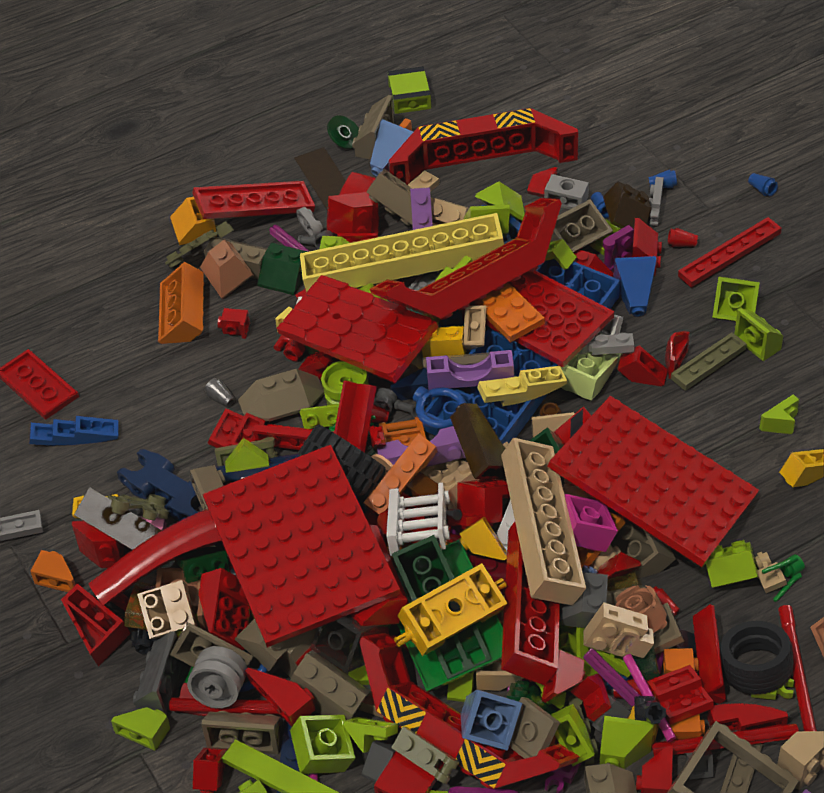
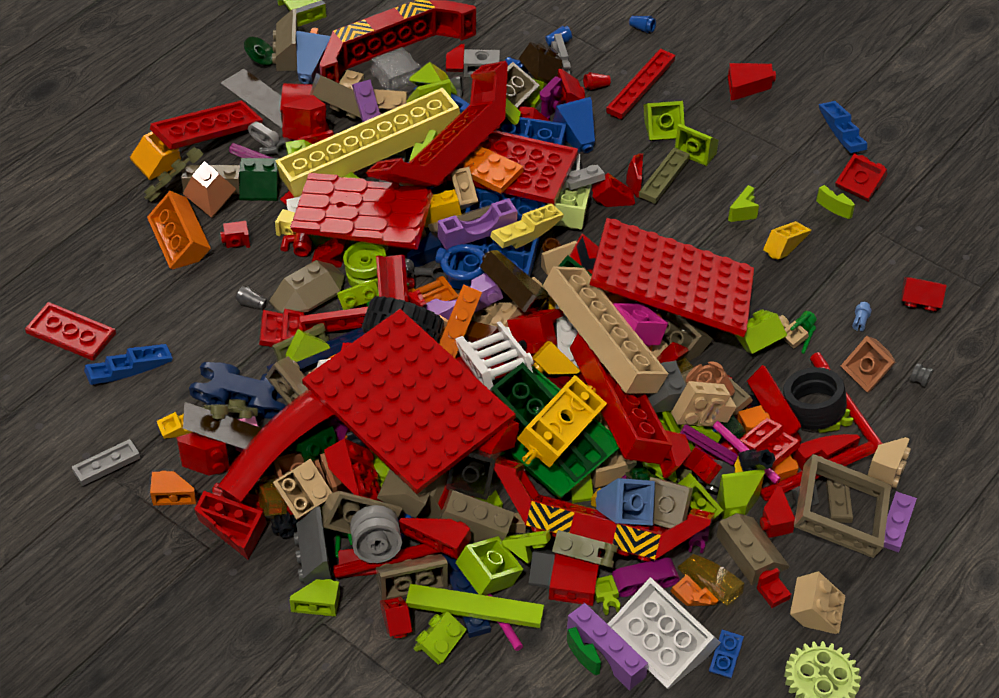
camera: 25 degrees left, 0 degrees up
none -> clear brick [370,47,421,91]

